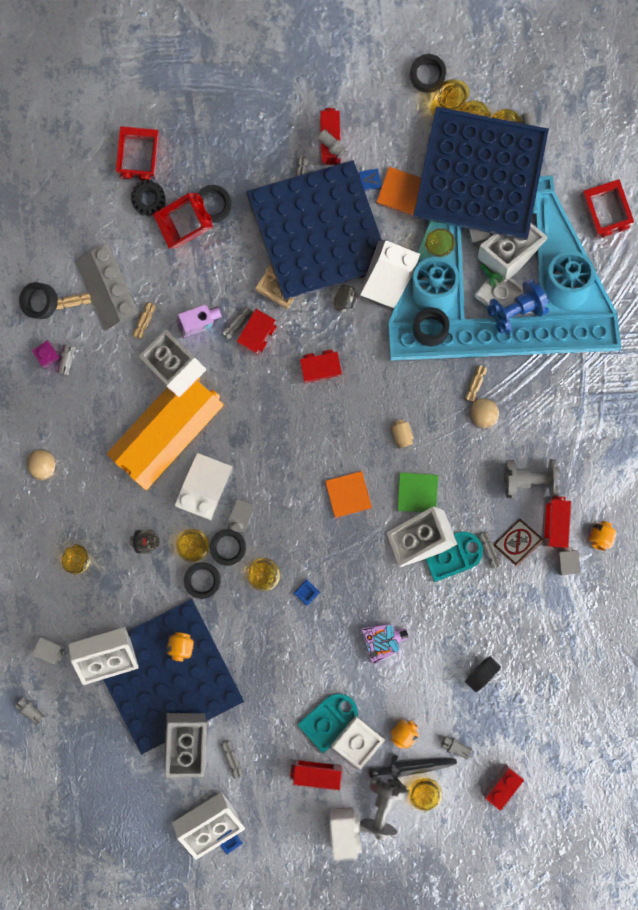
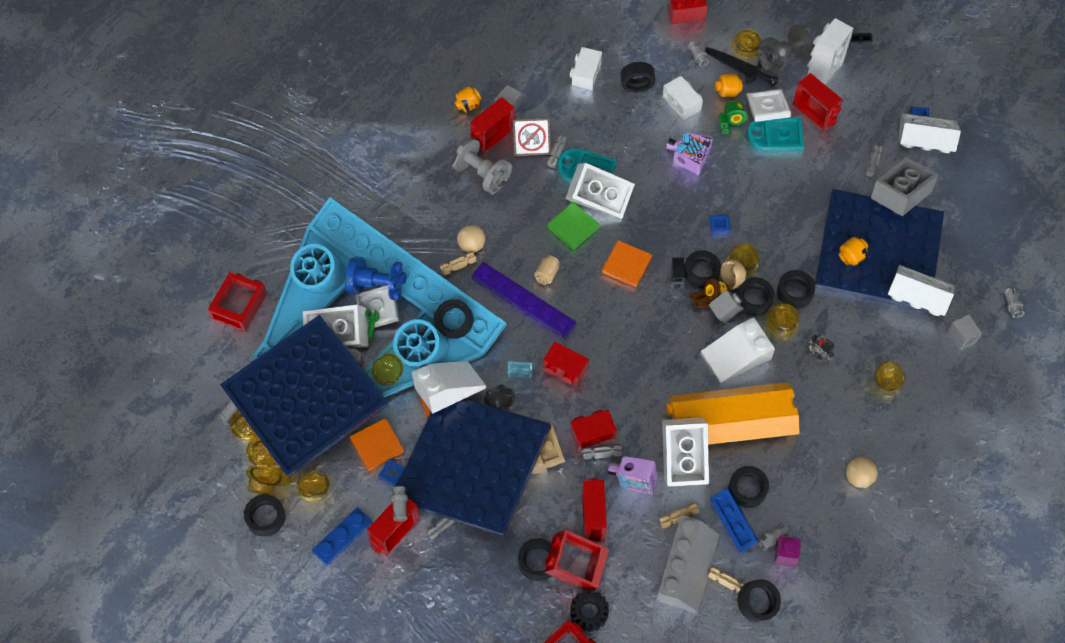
camera: 135 degrees left, 25 degrees down
none -> clear yellow hair [296,471,330,502]
none -> blue plate [312,507,372,566]
none -> dark purple plate [472,262,577,339]
none -> clear light blue piece [507,361,532,379]
none -> white brick [570,47,602,90]
none -> red window [582,478,607,543]
none -> white brick [662,76,703,120]
none -> black piece [671,258,685,282]
none -> black tyre [685,250,721,289]
none -> reddish brown piece [689,279,730,308]
none -> blue plate [710,488,760,553]
none -> green piece [718,100,748,135]
none -> tan hair [720,259,746,290]
none -> black tyre [728,466,769,508]
none -> black piece [848,33,873,49]

